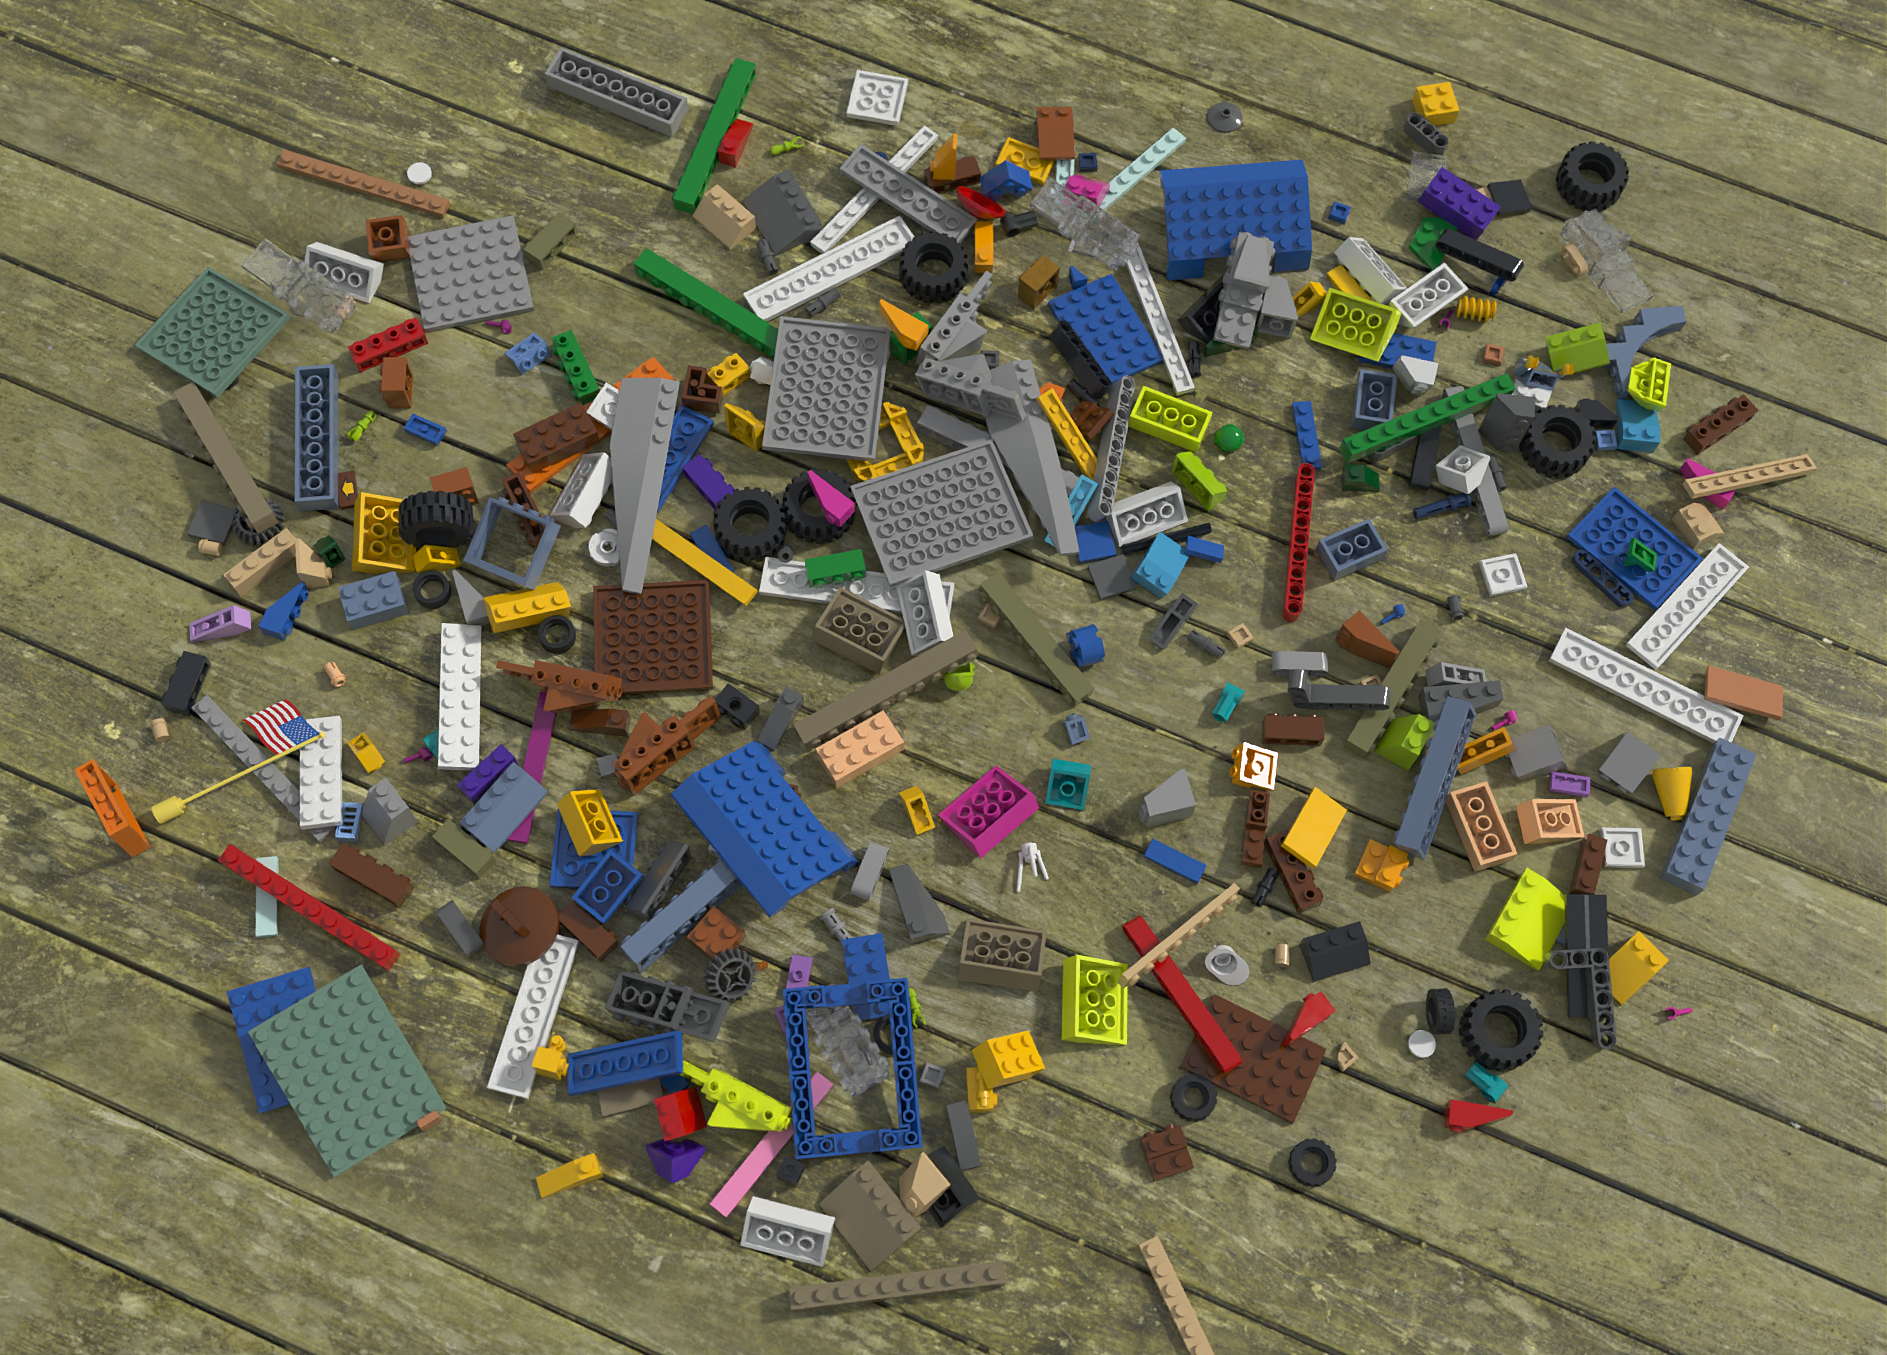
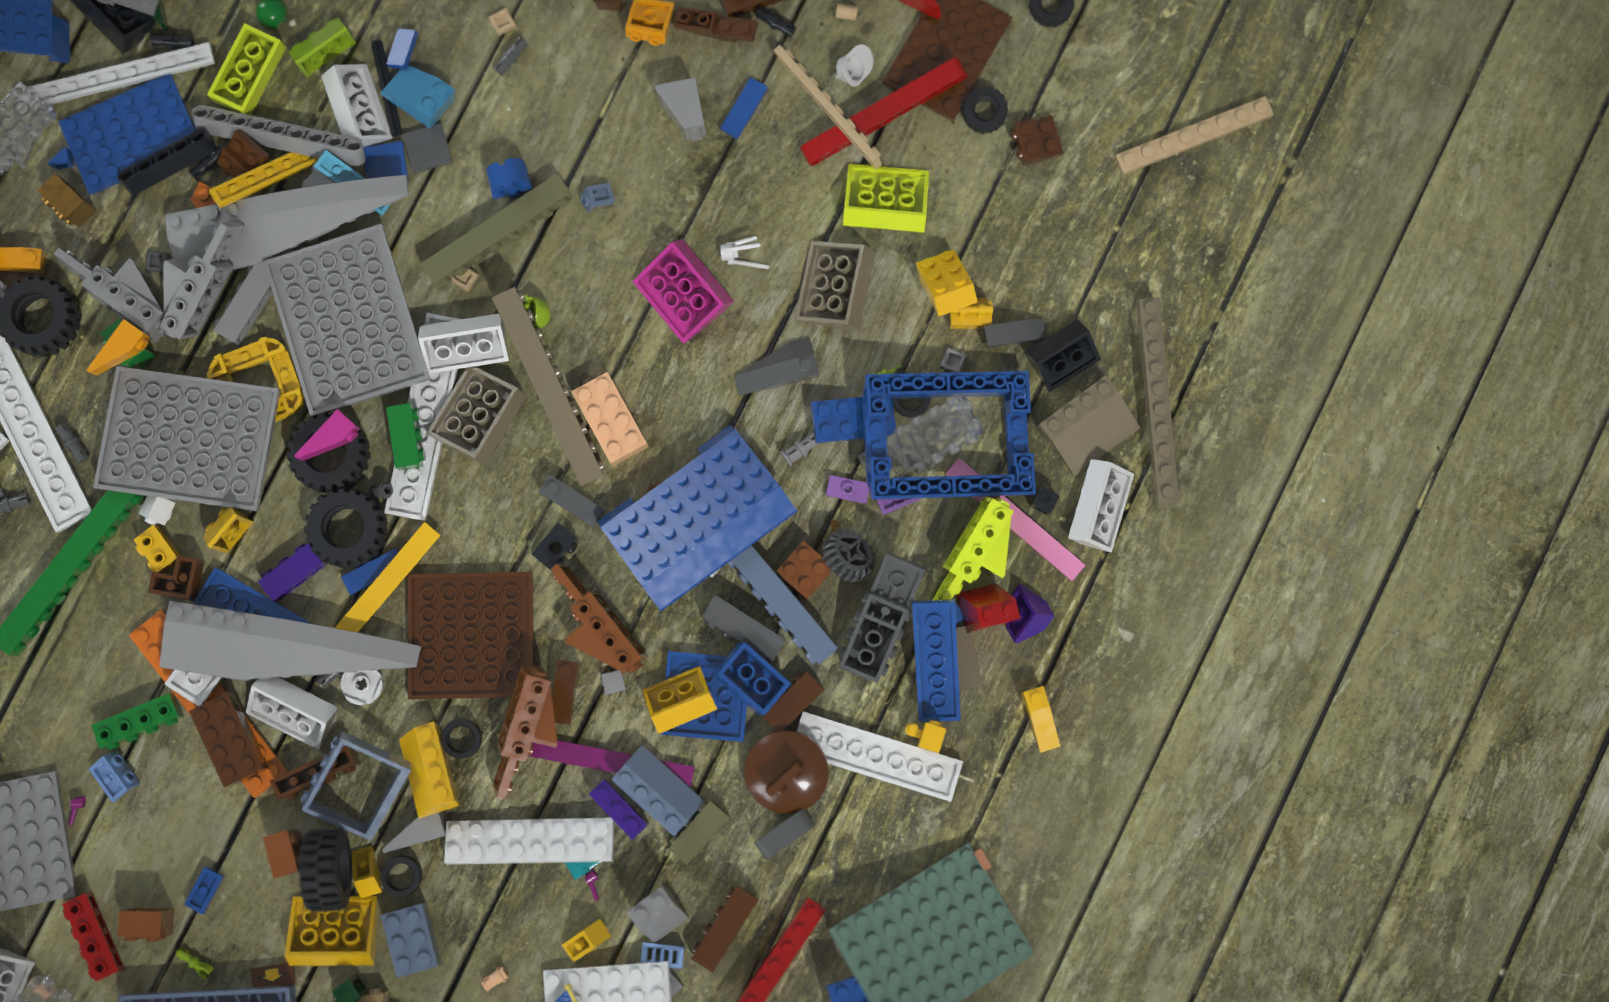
camera: 80 degrees left, 15 degrees up
light grey beam [850,841,890,901] -> none
yellow arch [899,785,935,835] -> none
tan slope [899,1152,951,1218] -> none
teal slope [1045,758,1091,810] -> none
dark grey slope [1149,593,1199,650] -> none
teal piece [1212,682,1245,723] -> none

